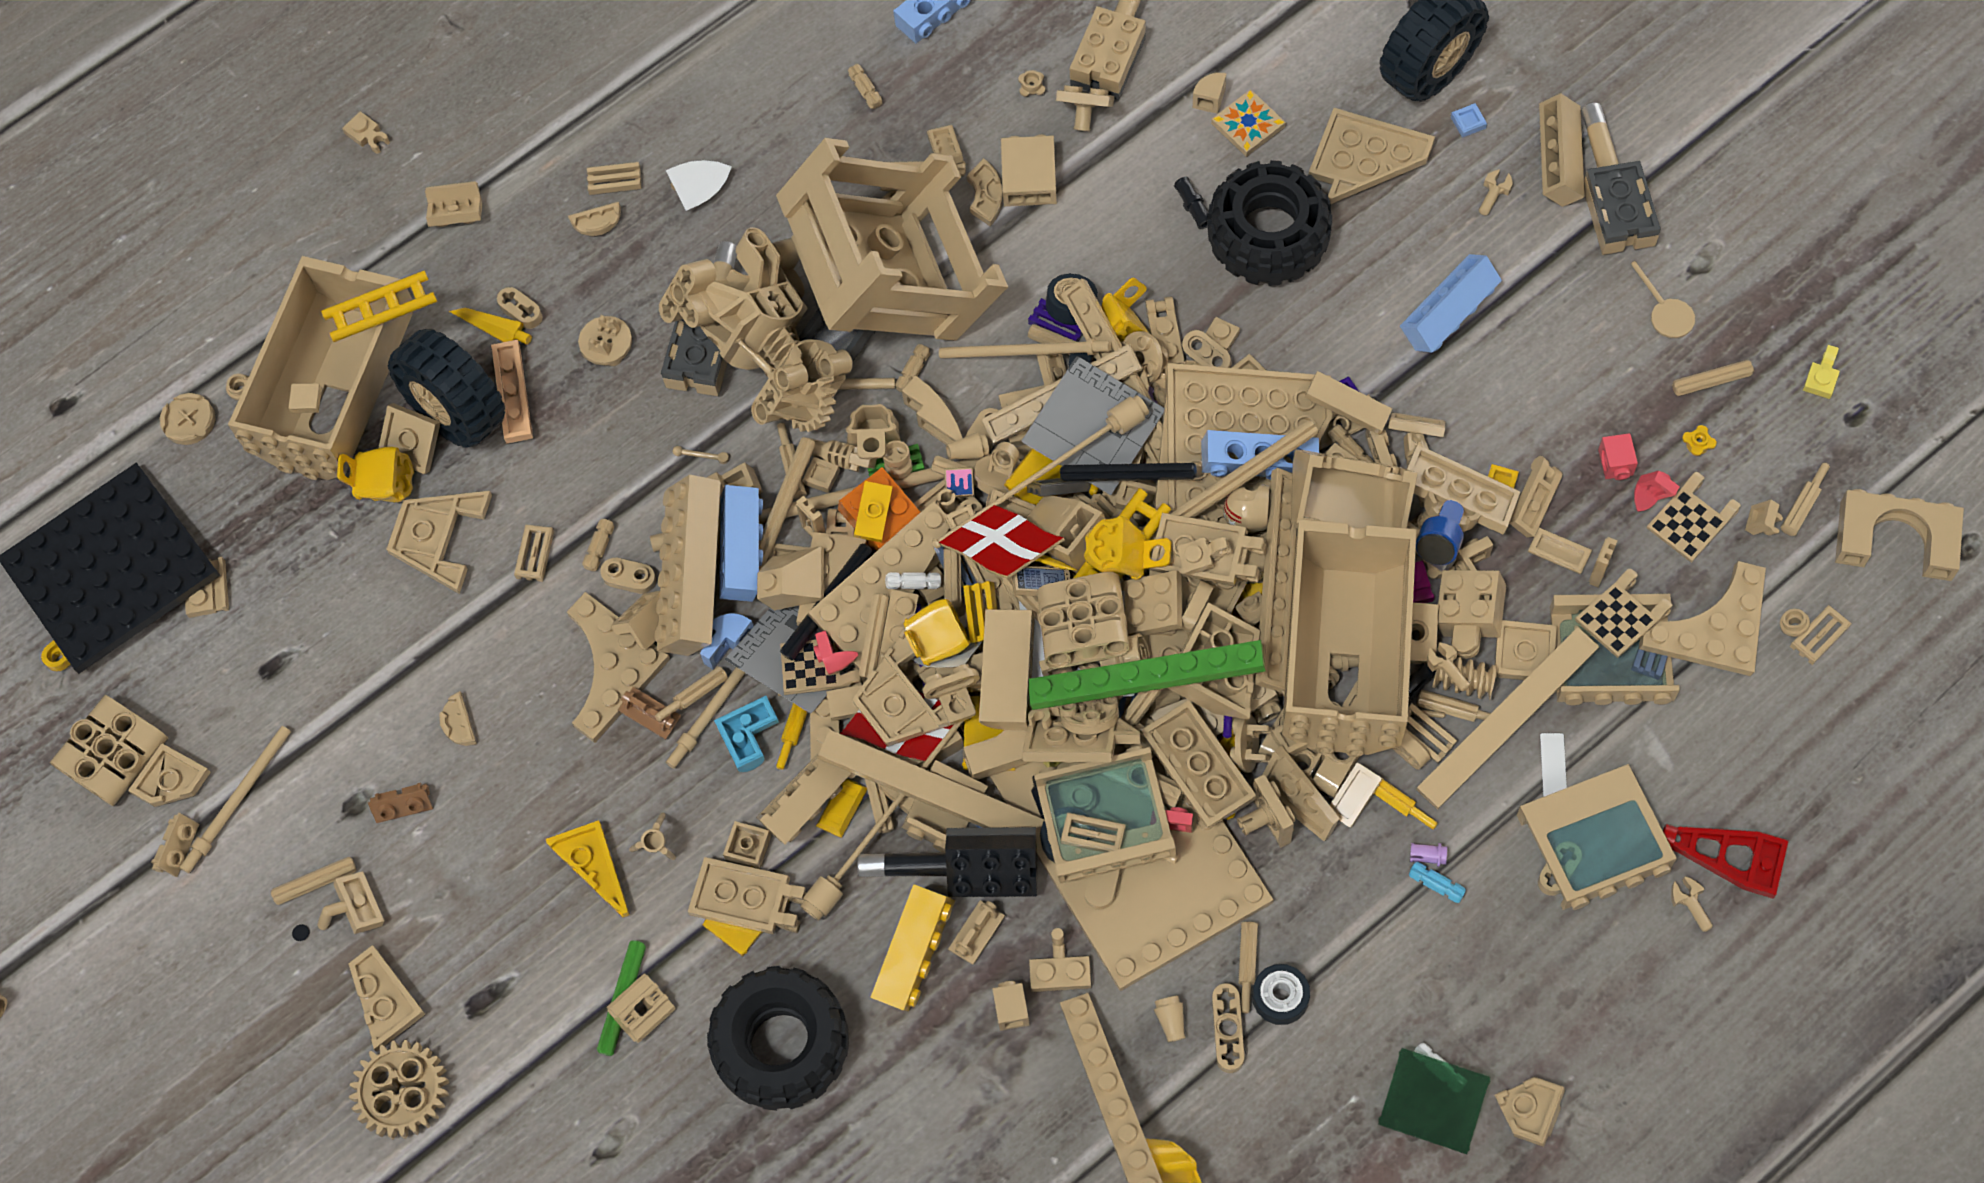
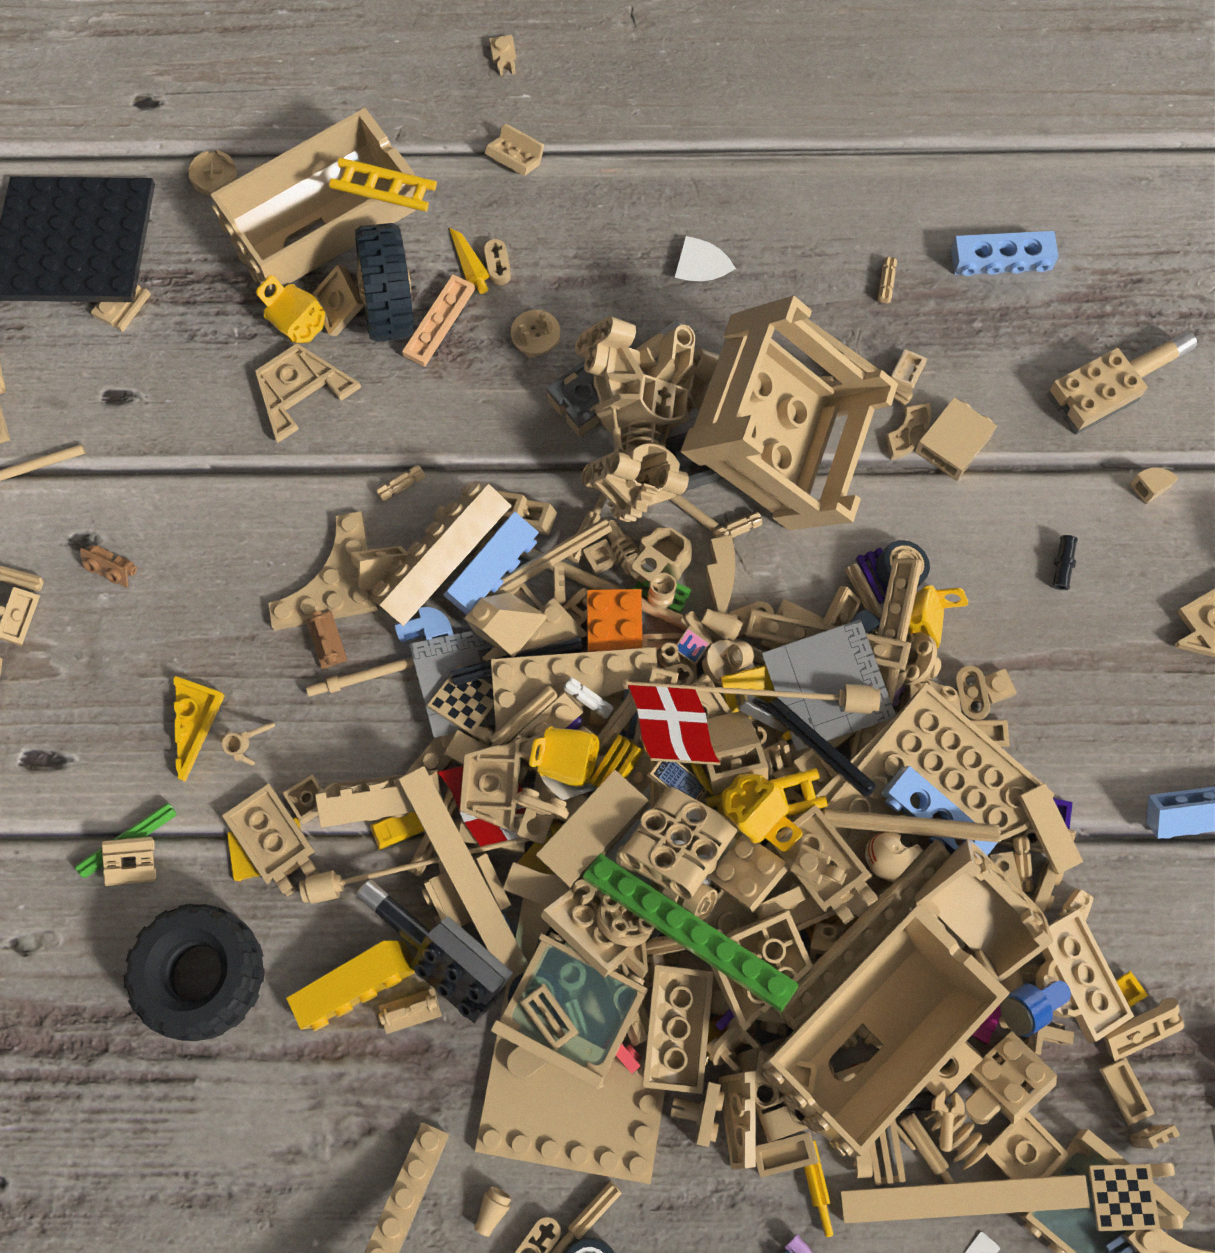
camera: 35 degrees right, 5 degrees up
tan tile [289,383,322,413] -> none
tan tile [439,691,477,746] -> none
tan tile [514,525,554,582] -> none
tan plate [568,202,621,236] -> none
tan tile [587,162,641,195] -> none
tan plate [600,558,656,594] -> none
tan axle [655,666,728,721] -> none
tan hinge [673,446,729,464] -> none
medium azure brick [714,696,779,772] -> none
yellow axle [776,703,807,770] -> none
coral plate [814,630,858,675] -> none
yellow plate [854,481,893,542] -> none
tan bar [939,338,1111,358] -> none
tan brick [992,981,1030,1031] -> none
tan plate [1018,70,1045,97] -> none
tan plate [1029,928,1091,992] -> none
tan plate [1056,85,1114,131] -> none
tan plate [1145,297,1184,364] -> none
black tyre [1207,160,1332,286] -> none
tile [1211,89,1286,157] -> none
tan tile [1388,412,1445,437] -> none

